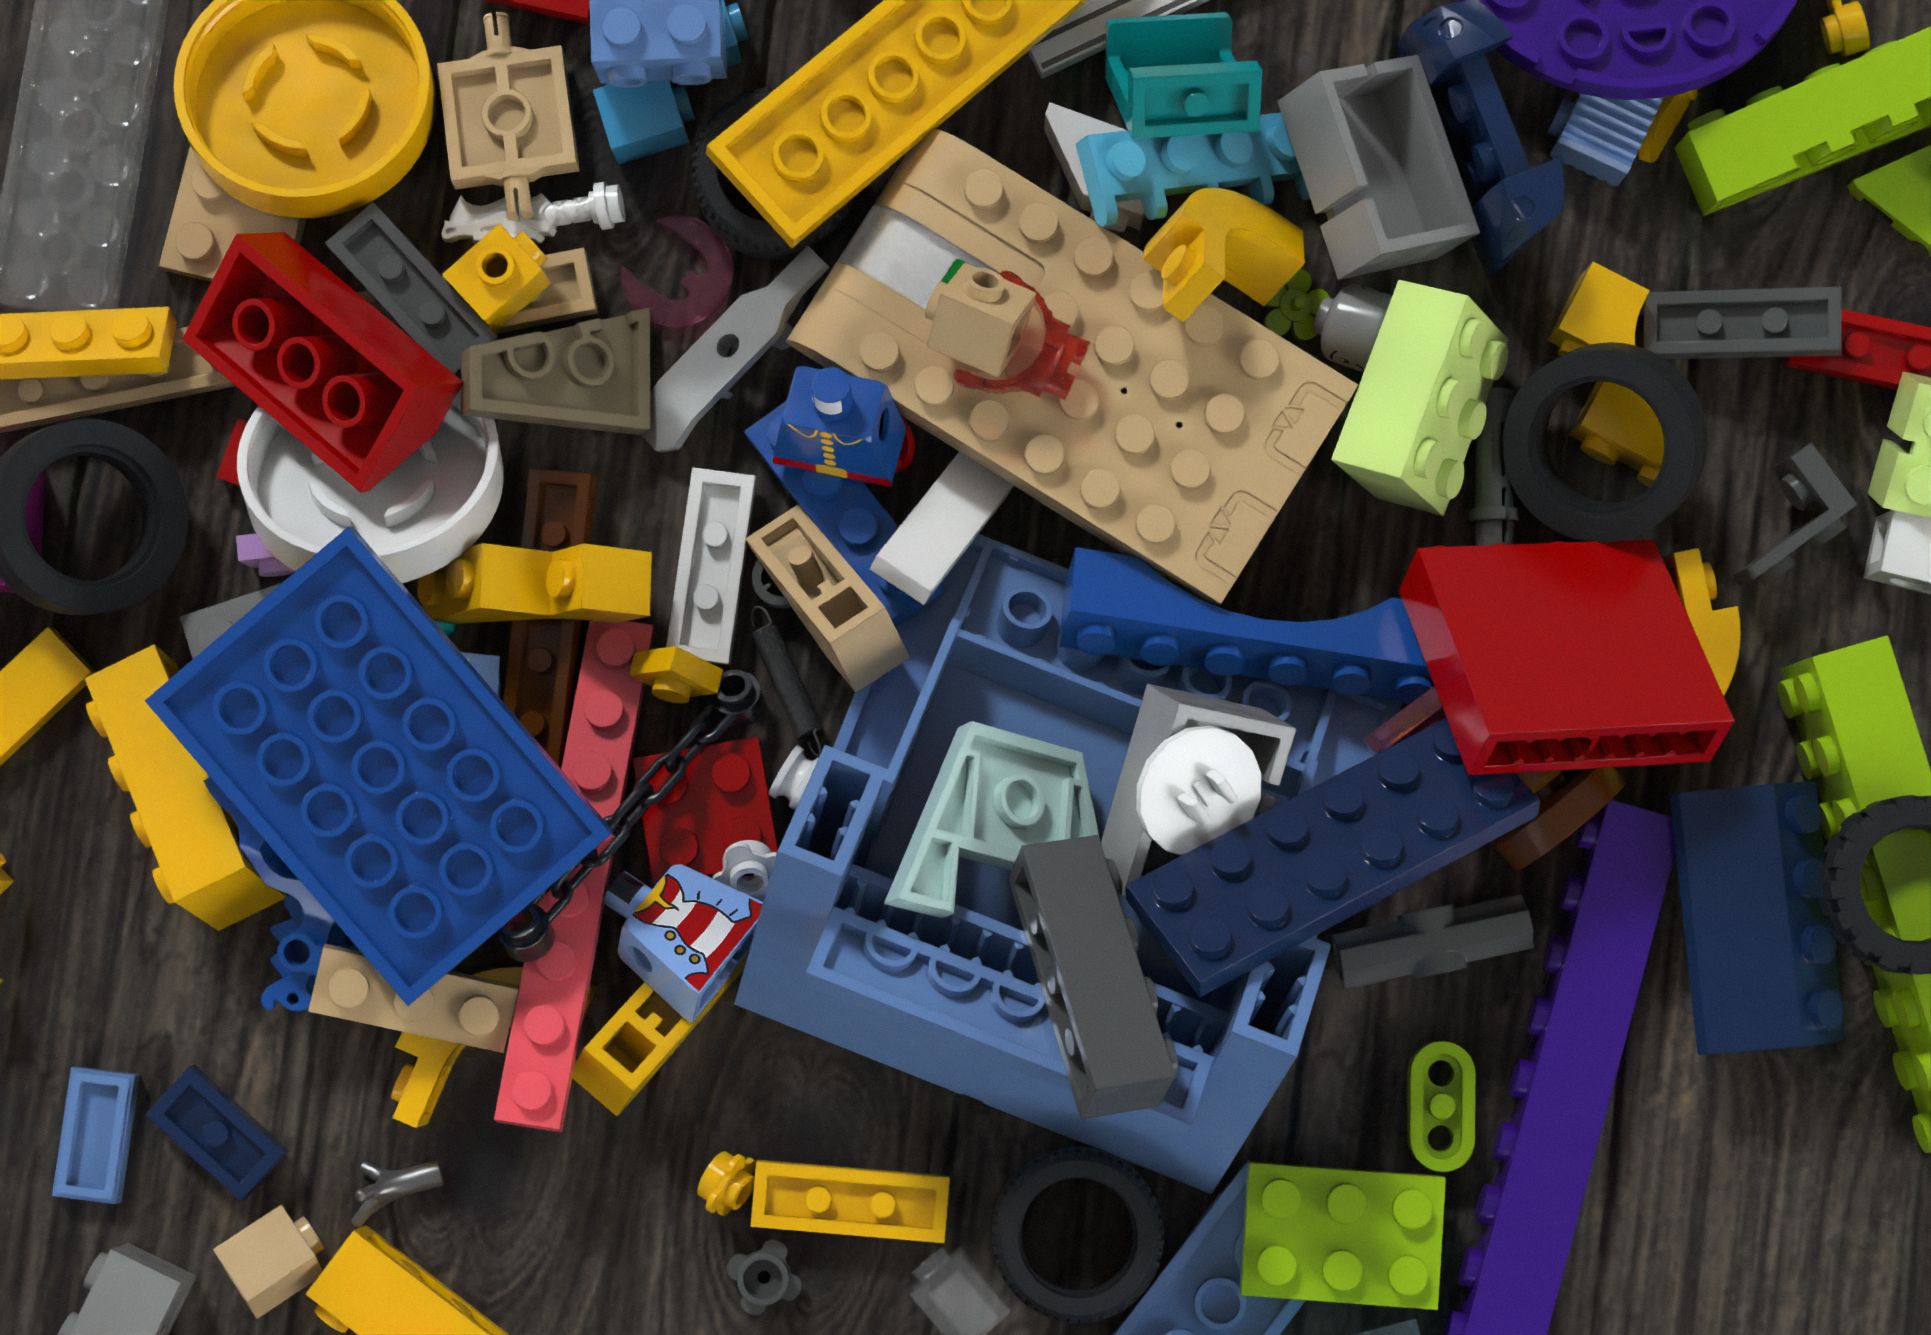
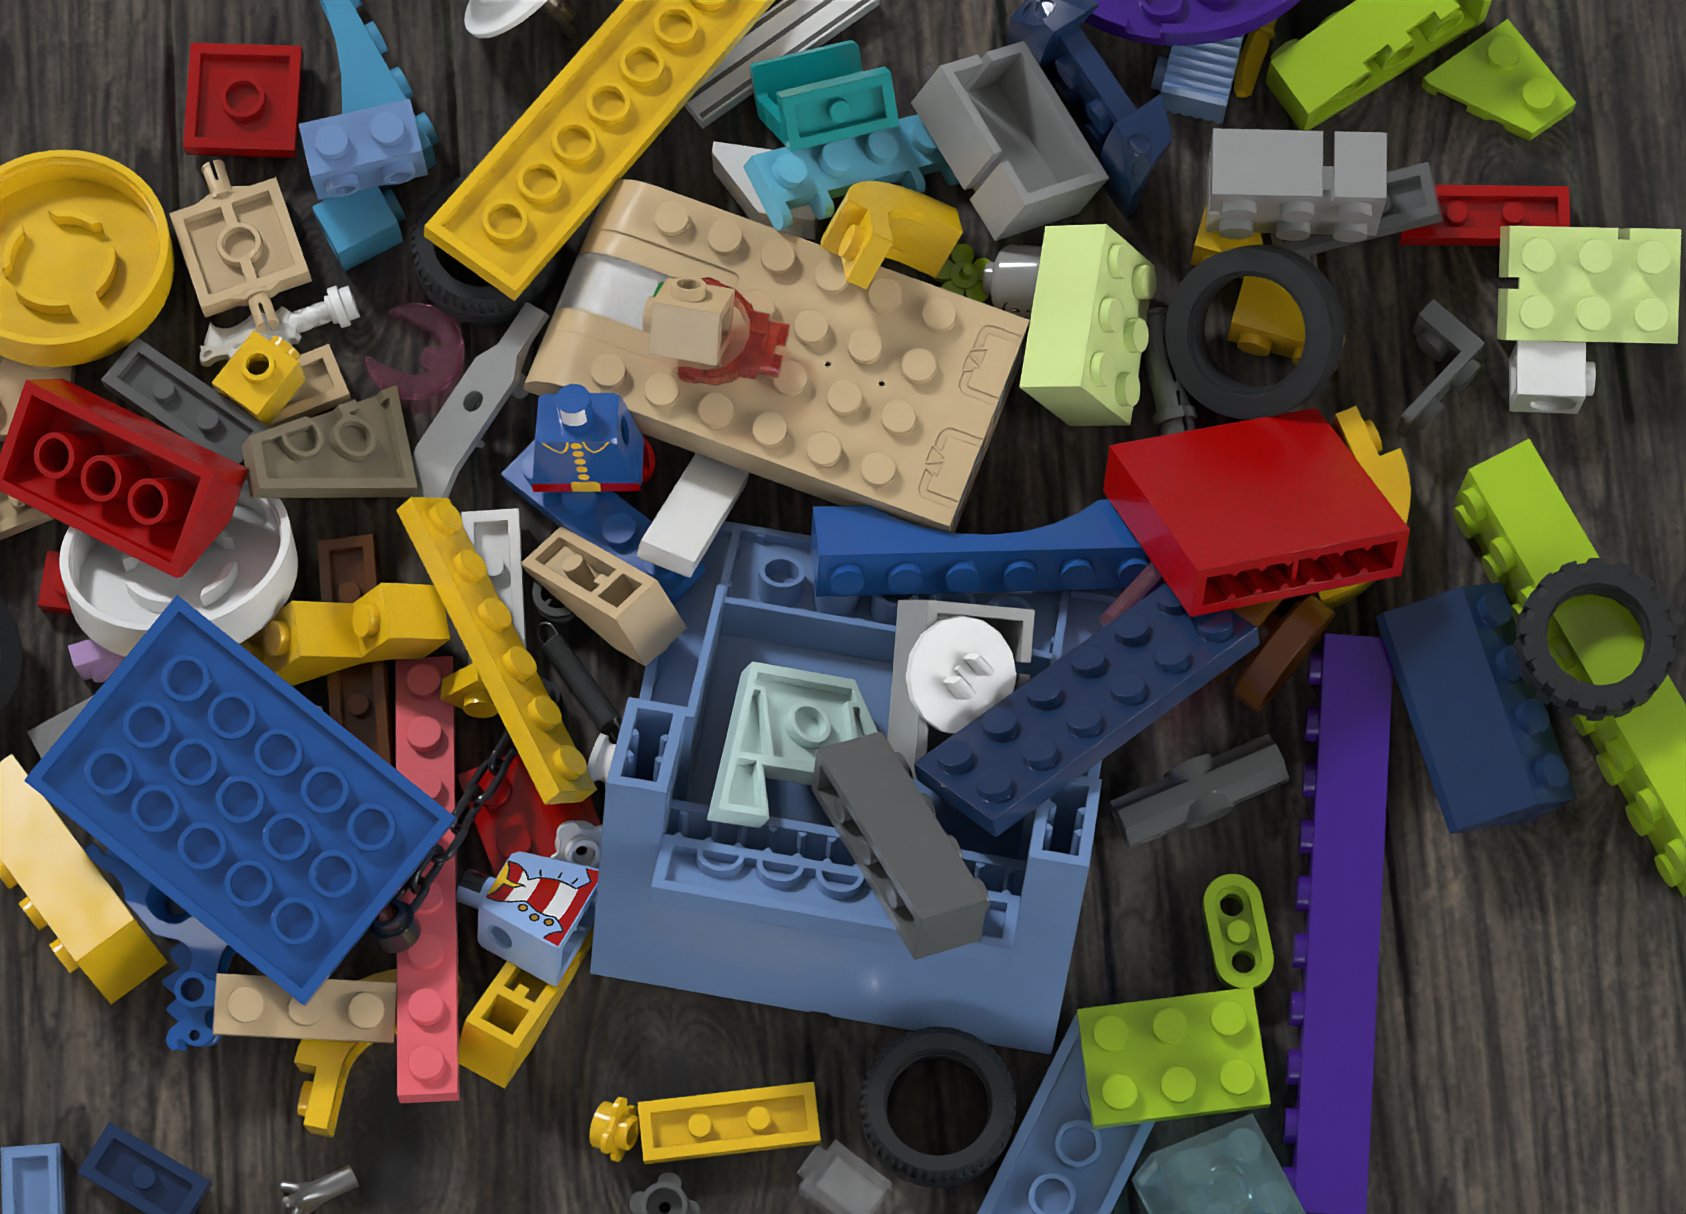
camera: 15 degrees left, 10 degrees down
none -> yellow plate [396,497,597,804]
none -> light grey piece [1206,128,1387,242]

